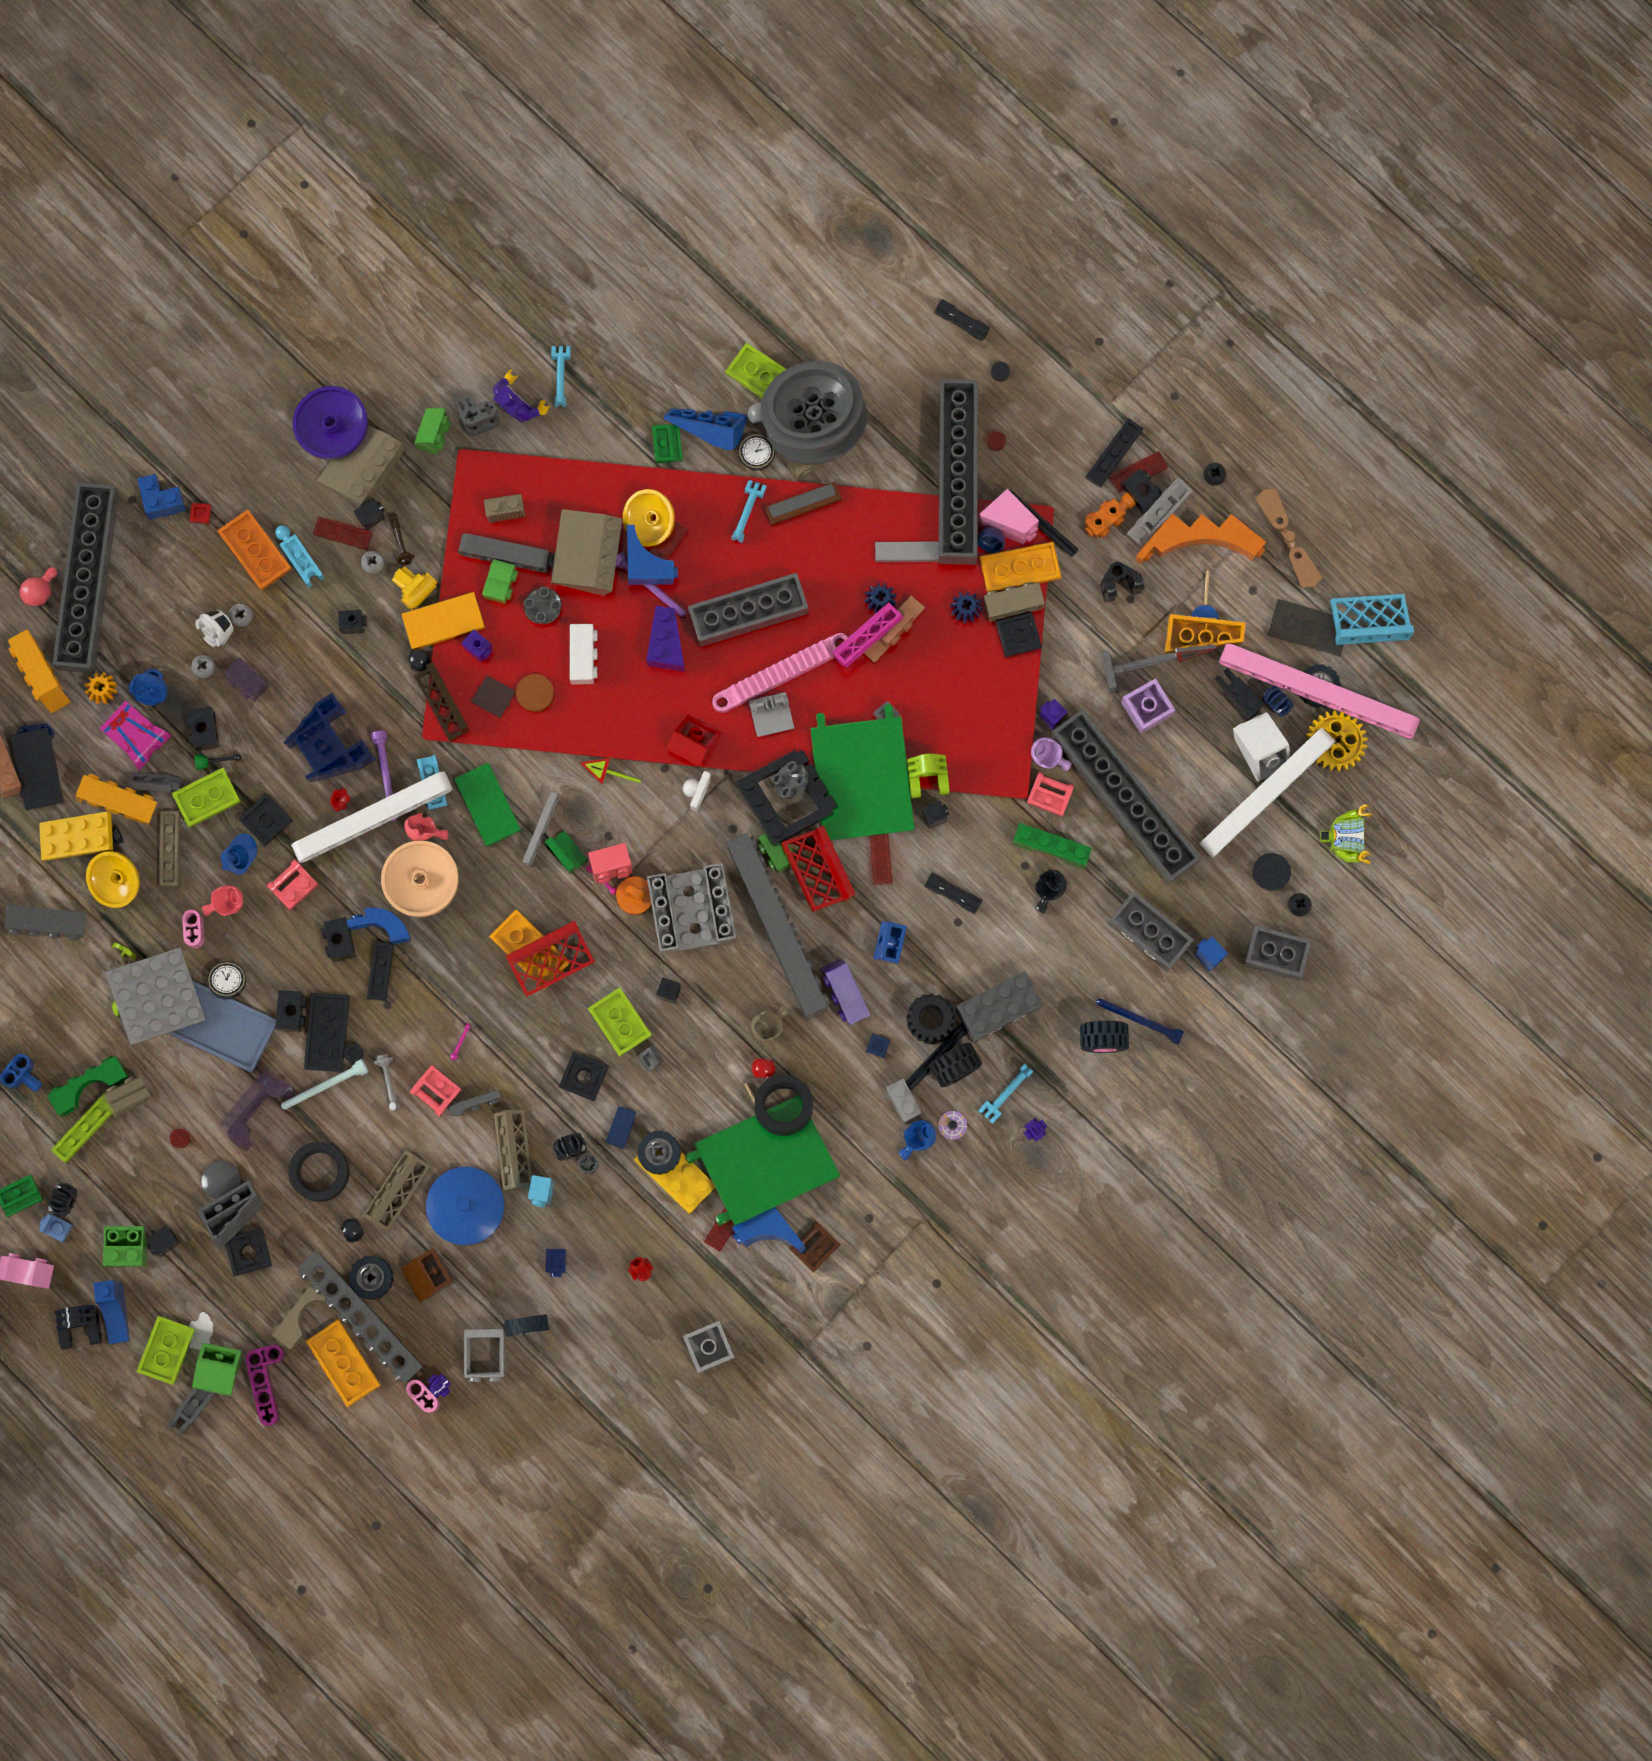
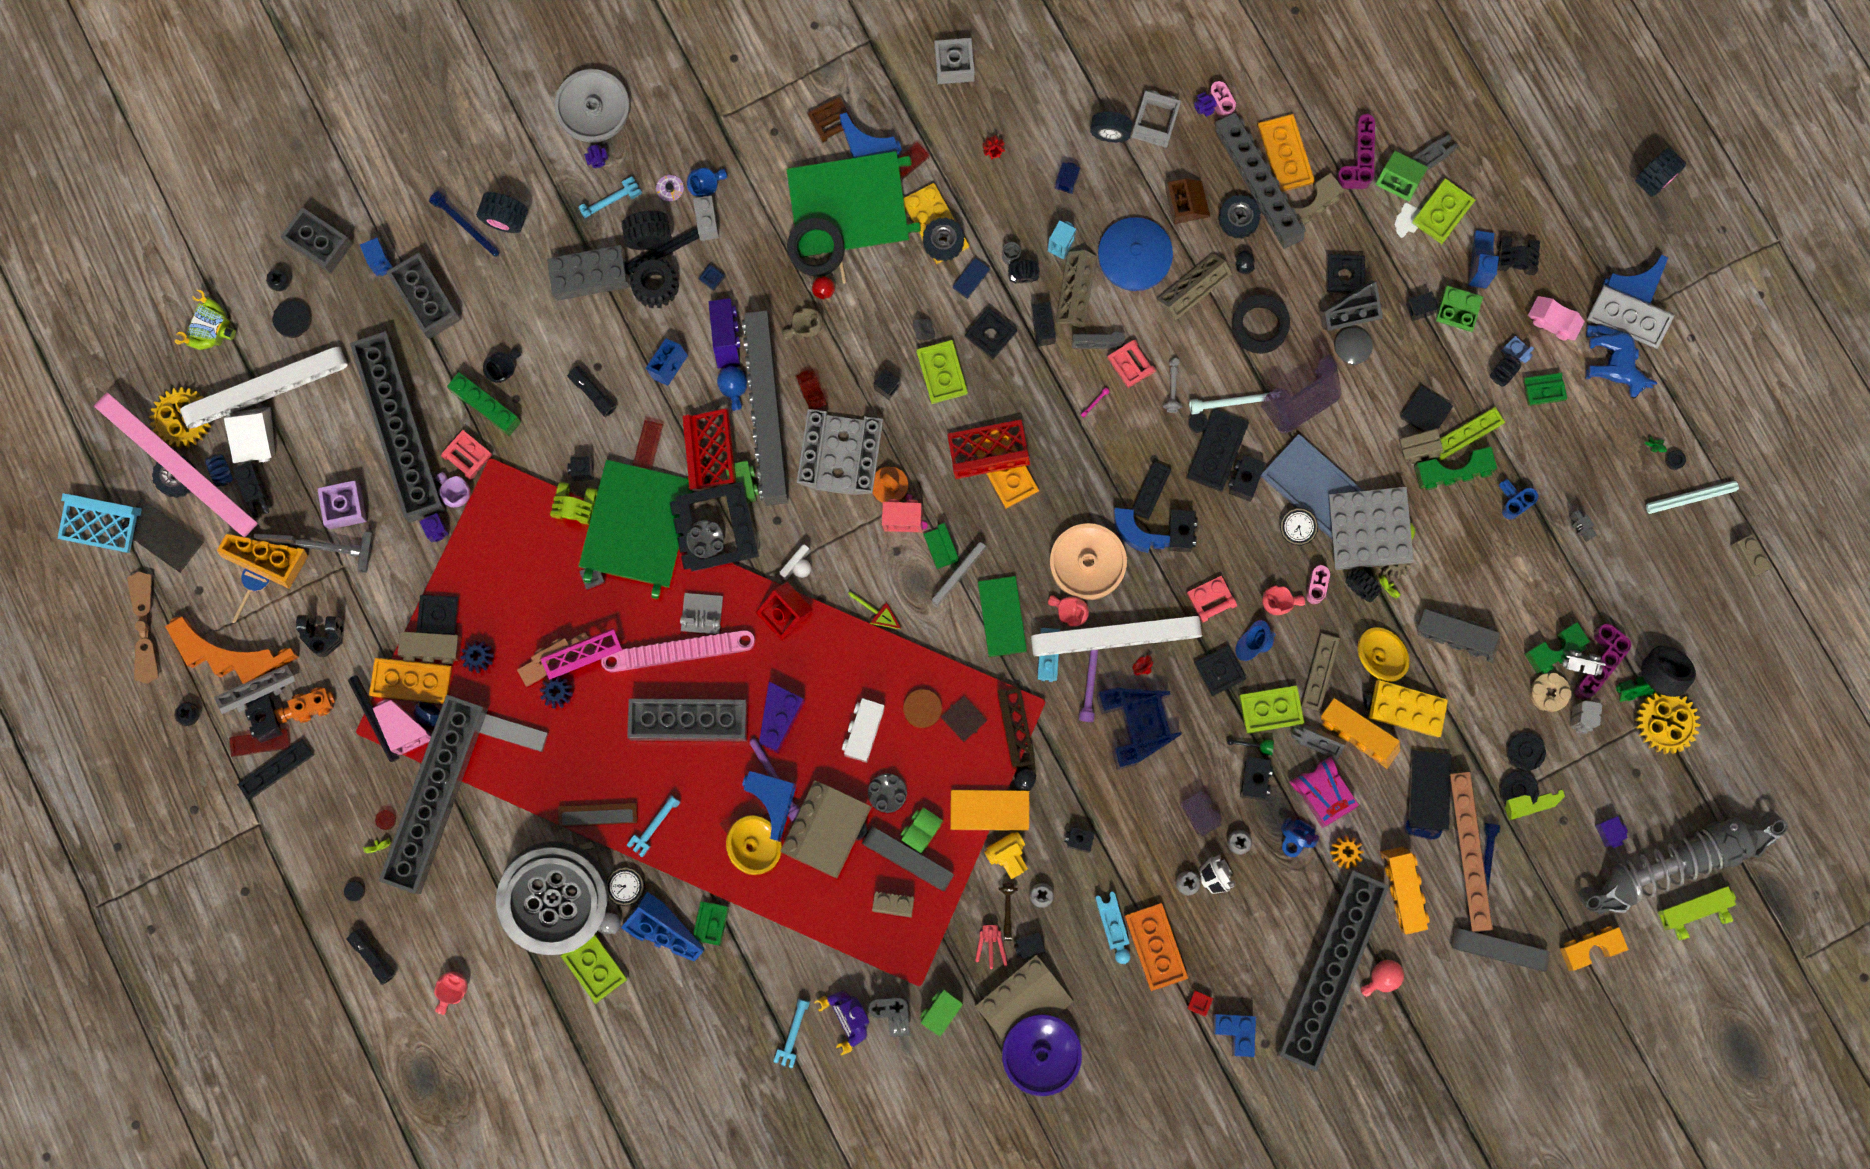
camera: 160 degrees left, 0 degrees up
clear red tile [170,1129,190,1149] -> none
clear red tile [313,516,373,551] -> none
dark purple brick [461,630,493,662] -> none
none -> lime piece [363,838,391,853]
none -> coral hair [434,971,468,1015]
none -> light grey dish [555,69,630,143]
none -> blue hair [717,366,747,411]
none -> clear red slope [795,369,827,410]
none -> coral plant [975,925,1008,969]
none -> black brick [1031,302,1056,347]
none -> black tyre [1345,568,1382,603]
none -> black tile [1400,386,1453,432]

